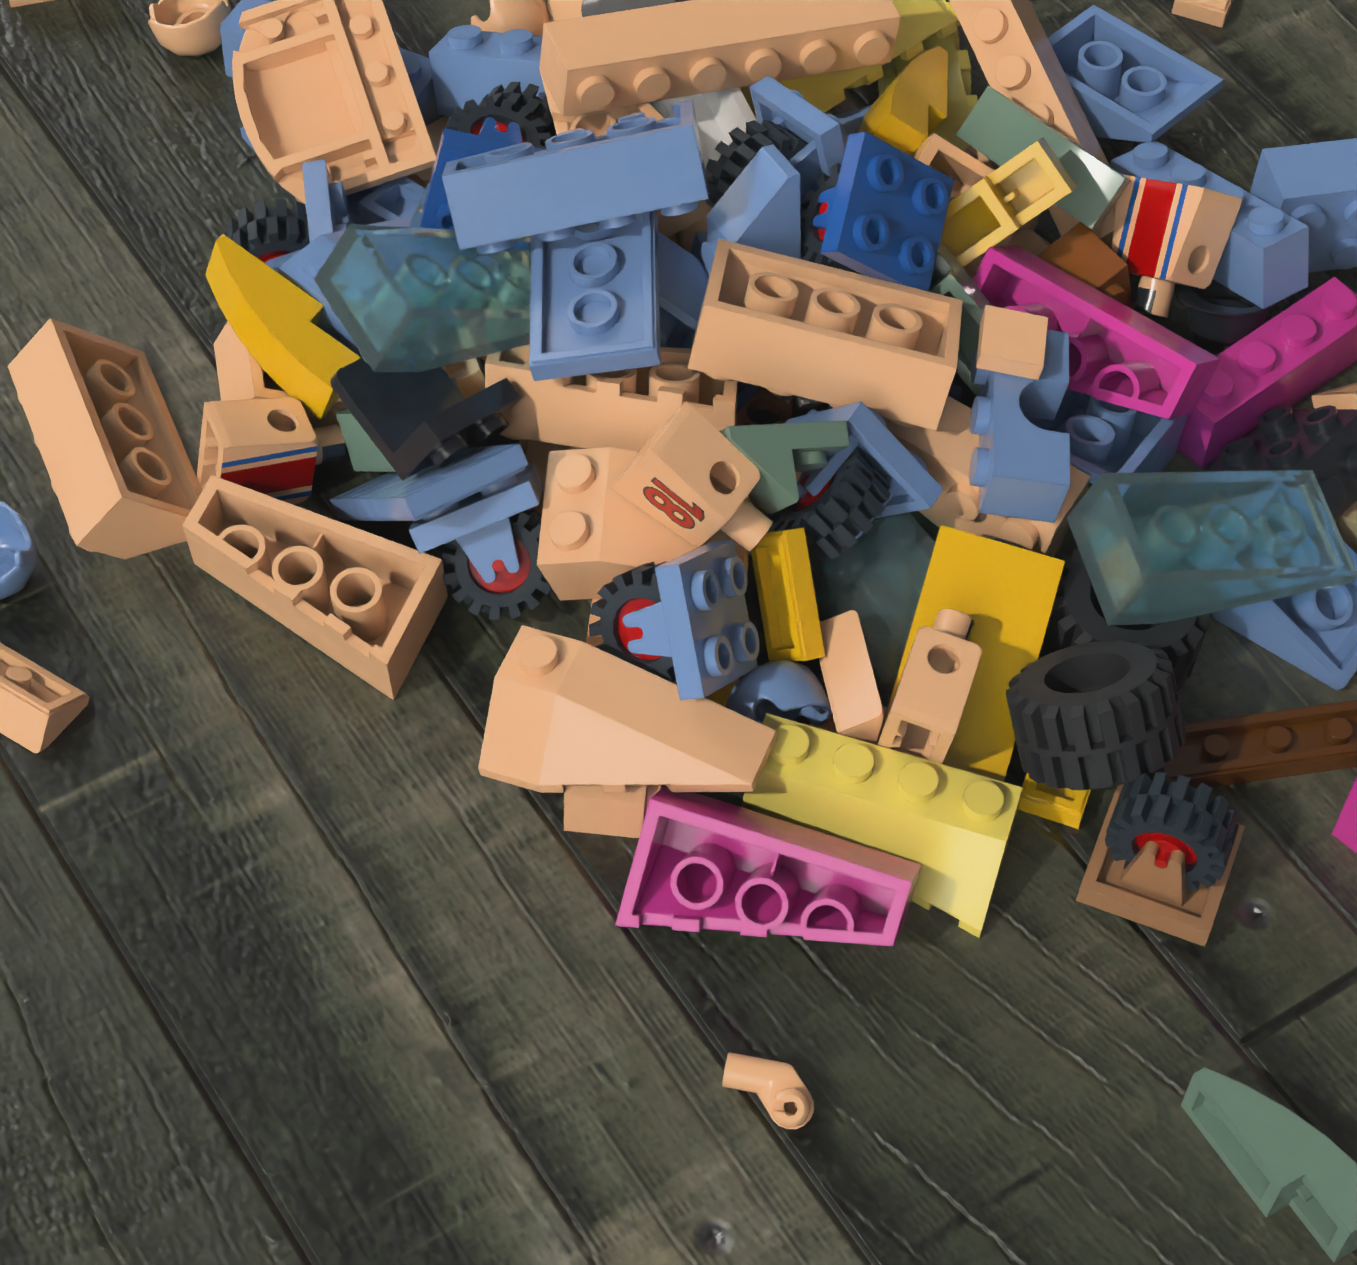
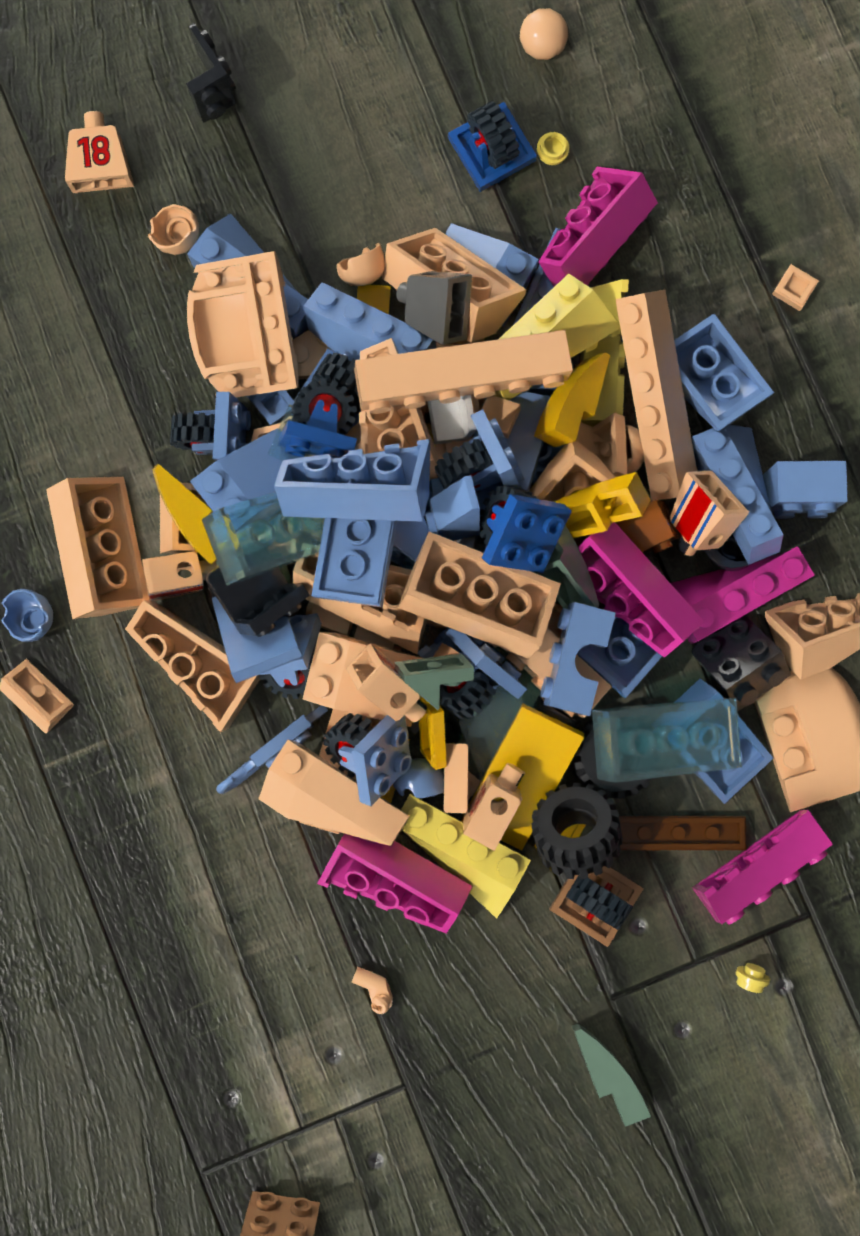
camera: 15 degrees right, 30 degrees up
sand green slope [956,85,1131,230] -> none
light nougat tile [976,305,1048,380] -> none
none -> medium blue plate [216,705,328,794]

